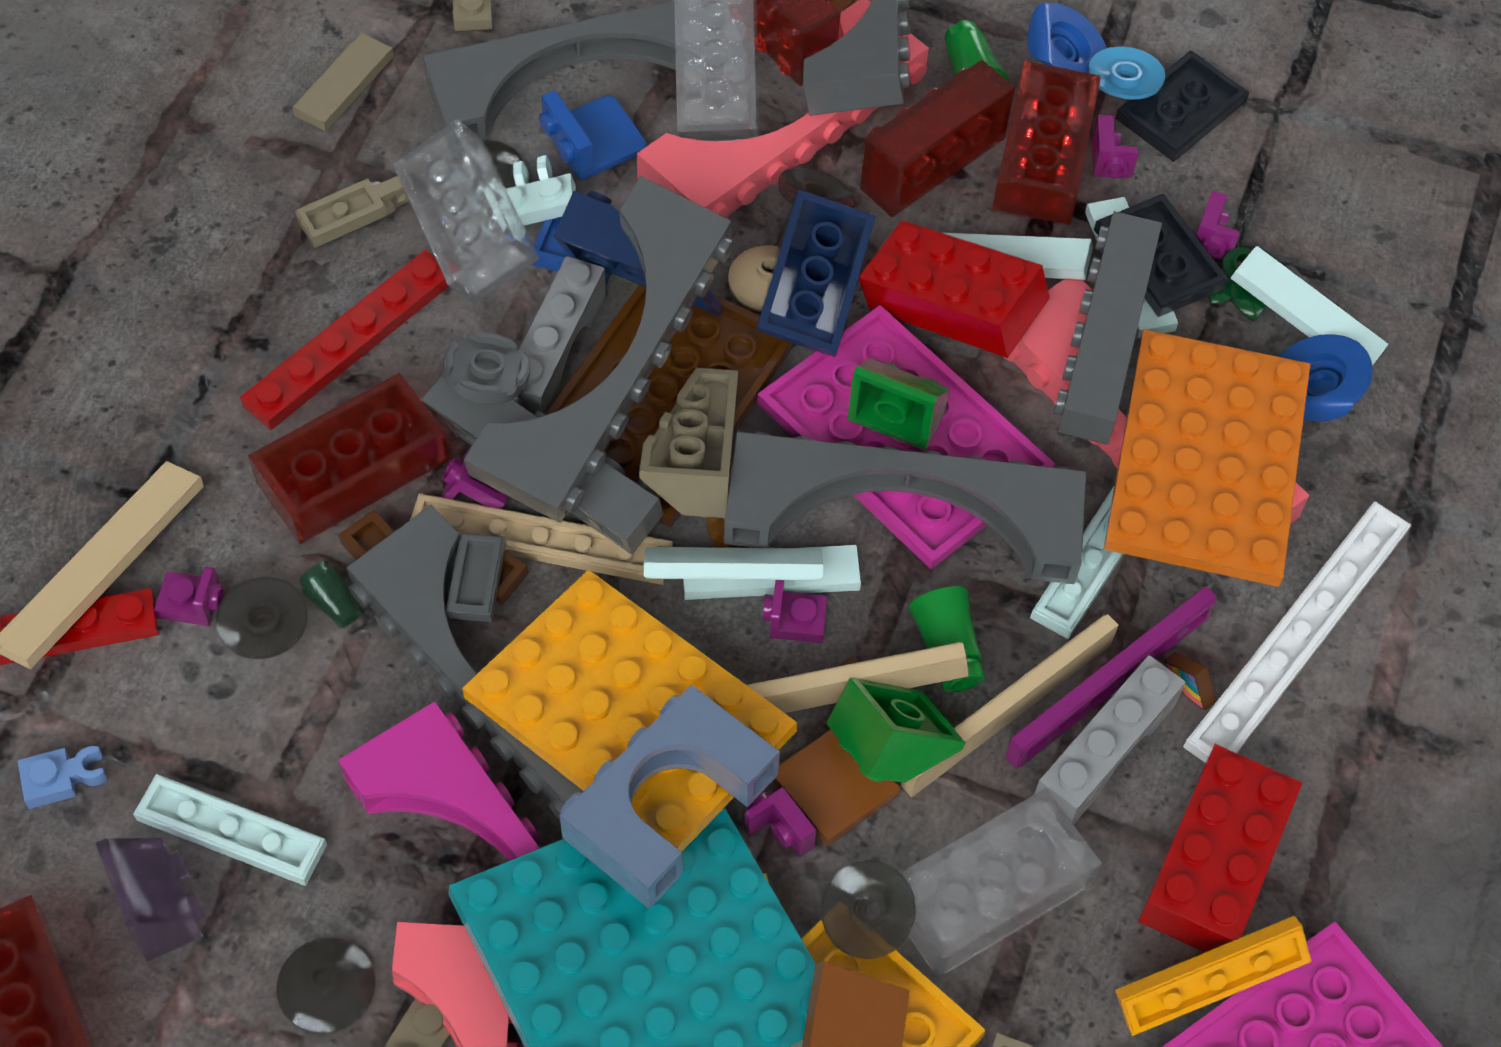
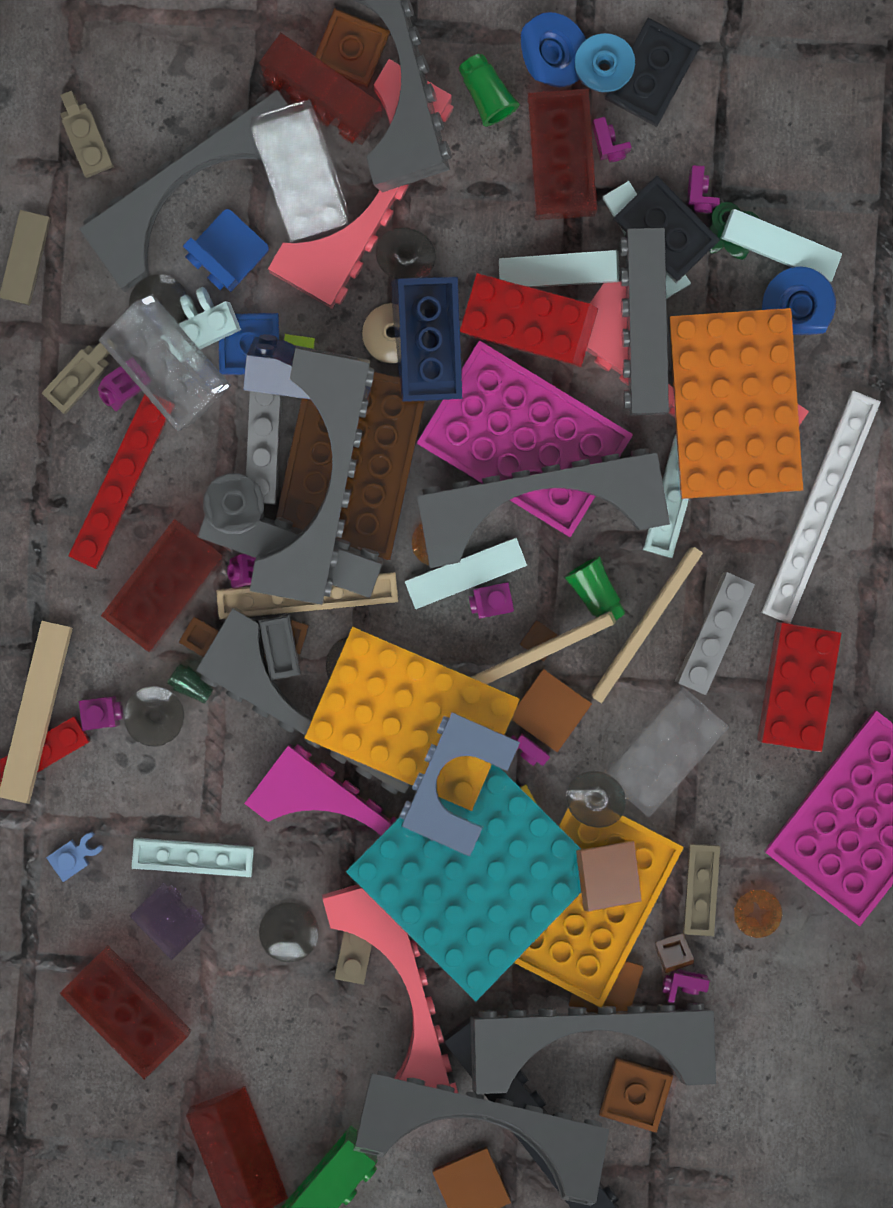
camera: 15 degrees left, 30 degrees up
dark tan wedge [639,368,738,518] -> none
light aqua tile [644,547,824,580] -> none
green slope [826,677,966,783] -> none
green slope [847,358,949,451] -> none
clear red brick [860,59,1015,217] -> none
magenta tile [1005,586,1217,769] -> none
light orange tile [1115,915,1312,1036] -> none
reddish brown tile [1164,652,1216,710] -> none
none -> magenta bracket [98,360,149,412]

